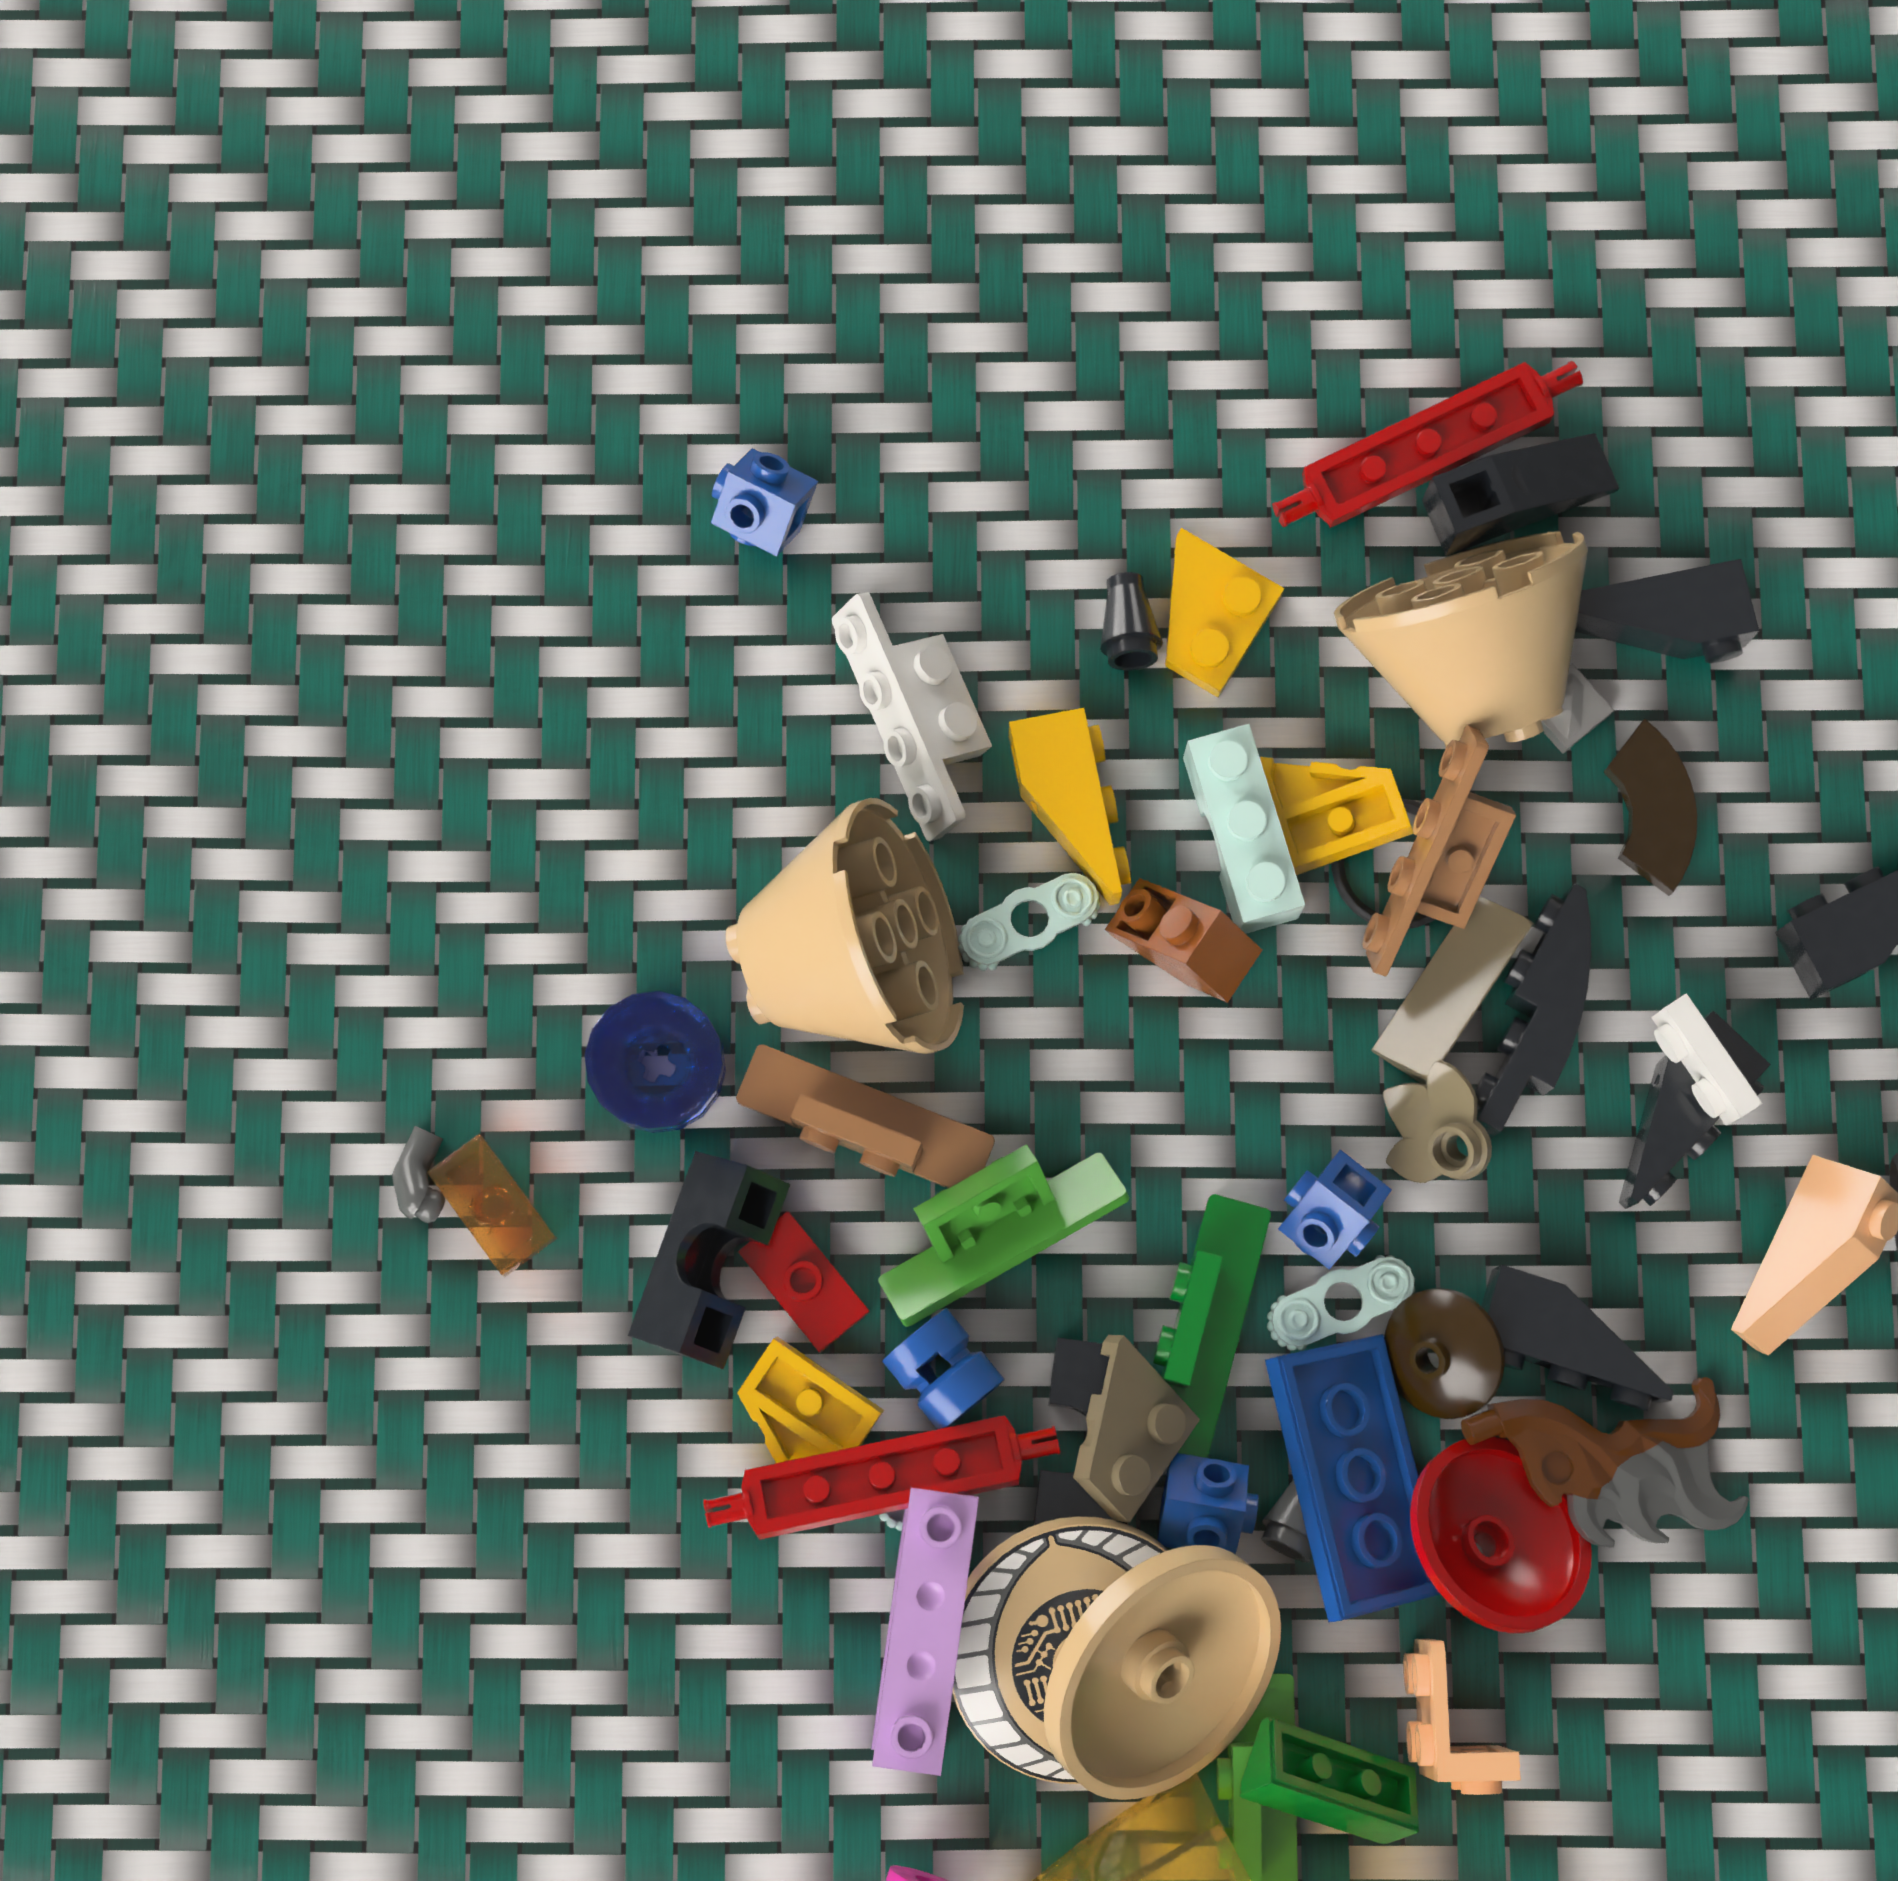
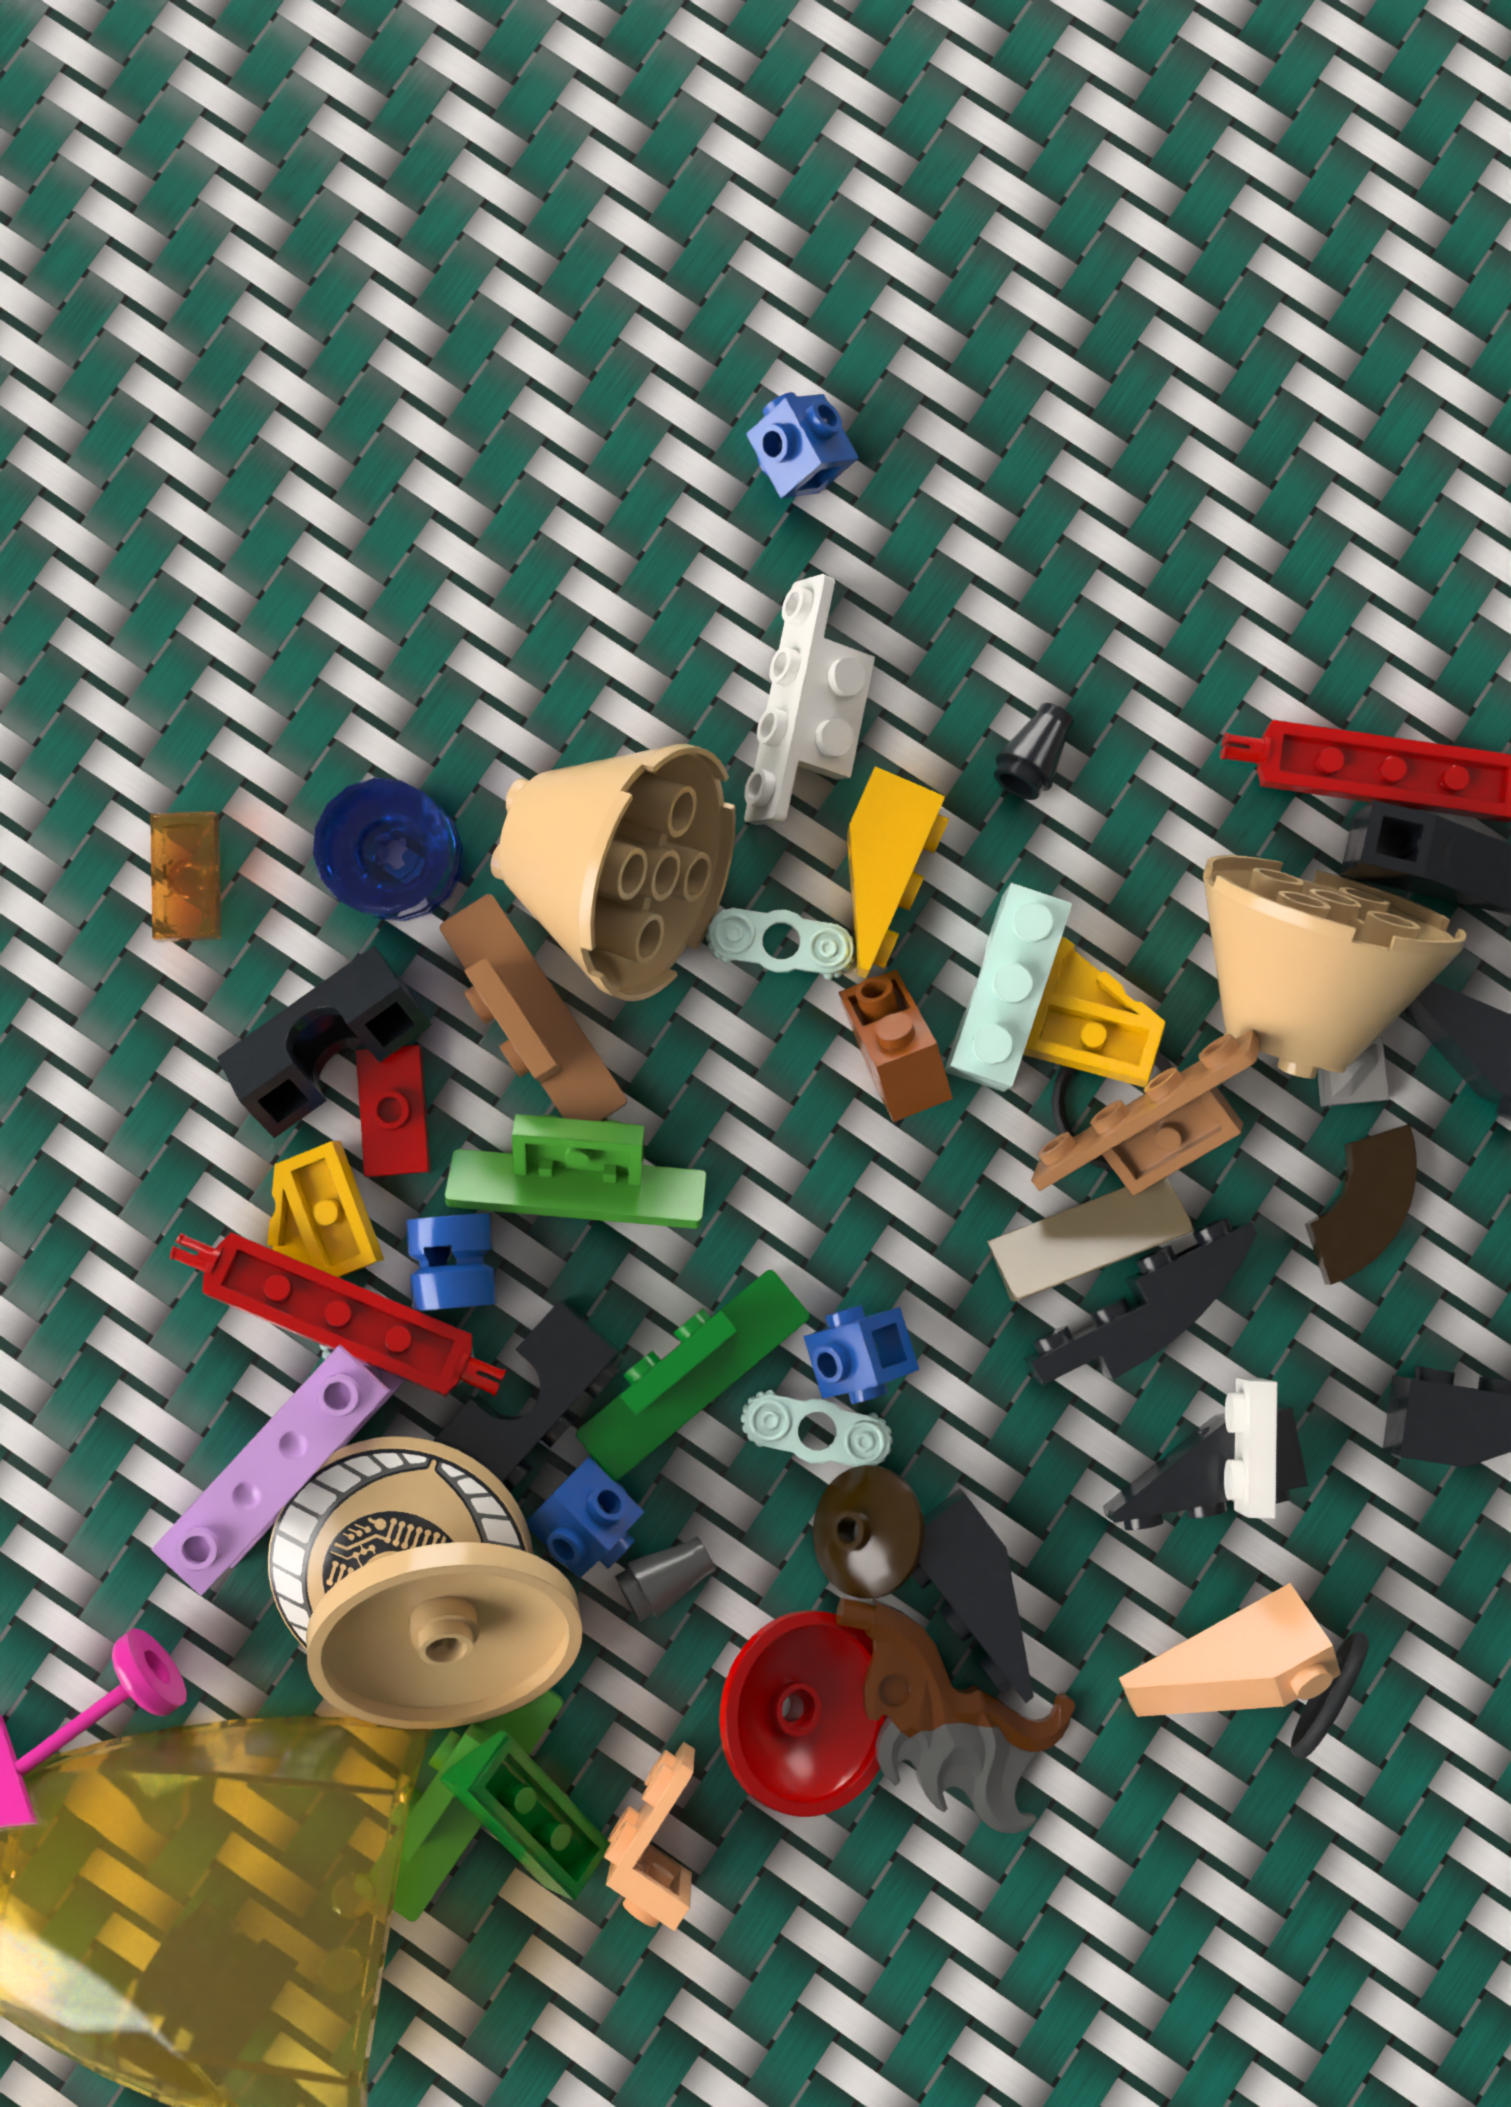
camera: 30 degrees right, 5 degrees up
dark grey arm [392,1126,445,1223] -> none
dark tan wing [1073,1335,1200,1522] -> none
yellow wing [1165,528,1285,698] -> none
blue tile [1265,1334,1440,1623] -> none
dark tan plate [1382,1060,1492,1183] -> none

